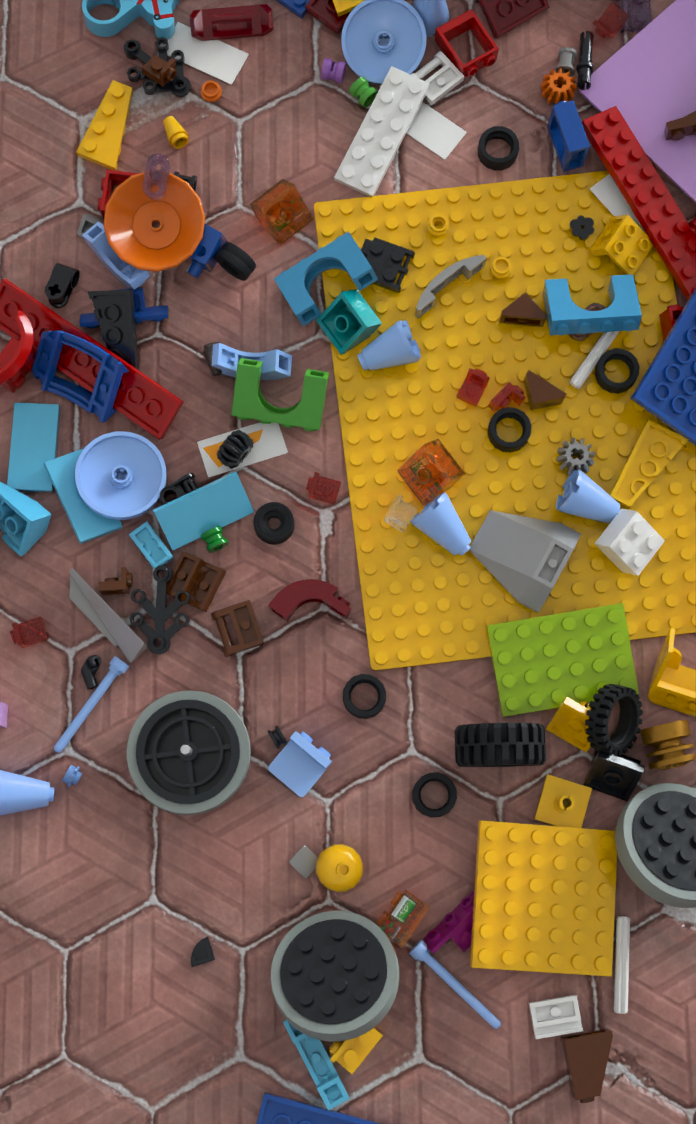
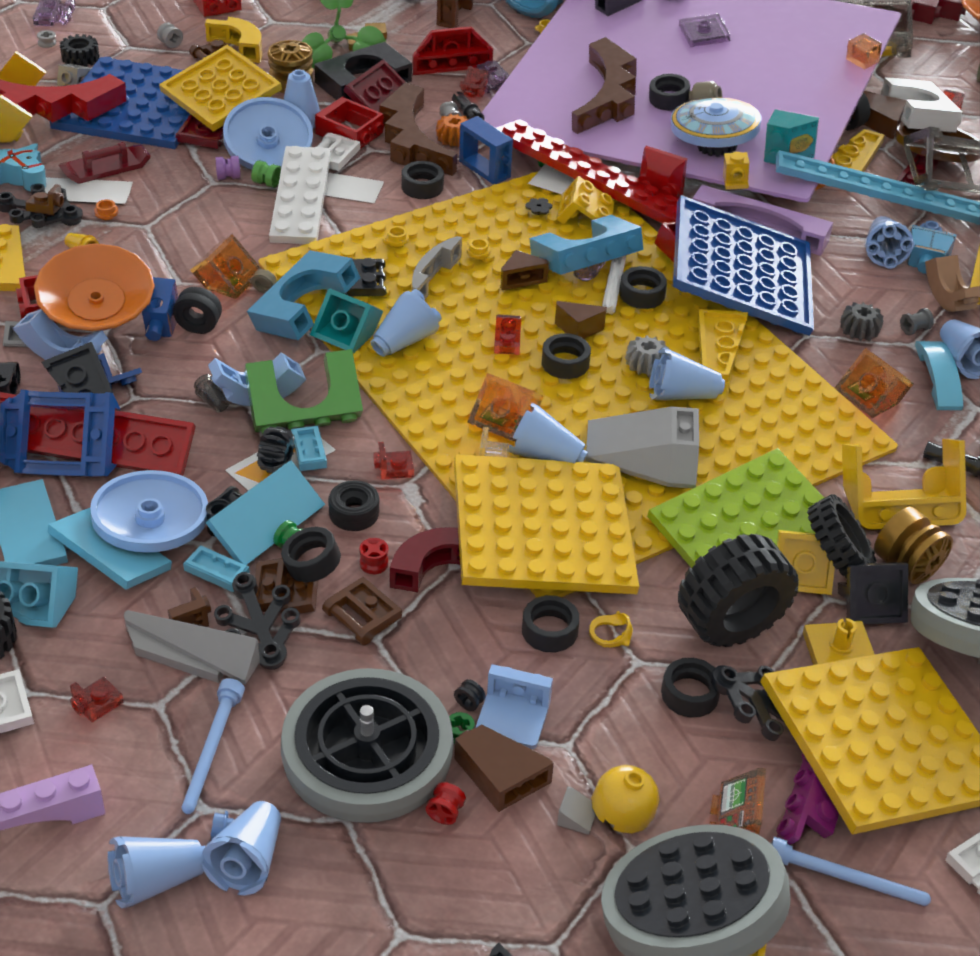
camera: 25 degrees left, 35 degrees down
black arm [81,655,101,690] -> none
plate [142,153,170,200] -> none
clear red bracket [488,382,525,412] -> none
white brick [595,509,665,576] -> none
none -> light blue cone [201,801,281,896]
none -> dark tan tile [251,269,277,293]
none -> black tyre [281,526,341,582]
none -> medium azure plate [291,426,327,471]
none -> red wheel [359,538,389,575]
none -> reddish brown arch [379,82,457,176]
none -> red wheel [426,782,466,825]
none -> green bush [449,712,475,744]
none -> yellow plate [454,454,639,594]
none -> reddish brown slope [454,725,554,812]
none -> yellow piece [589,611,633,648]
none -> black plant [711,665,796,741]

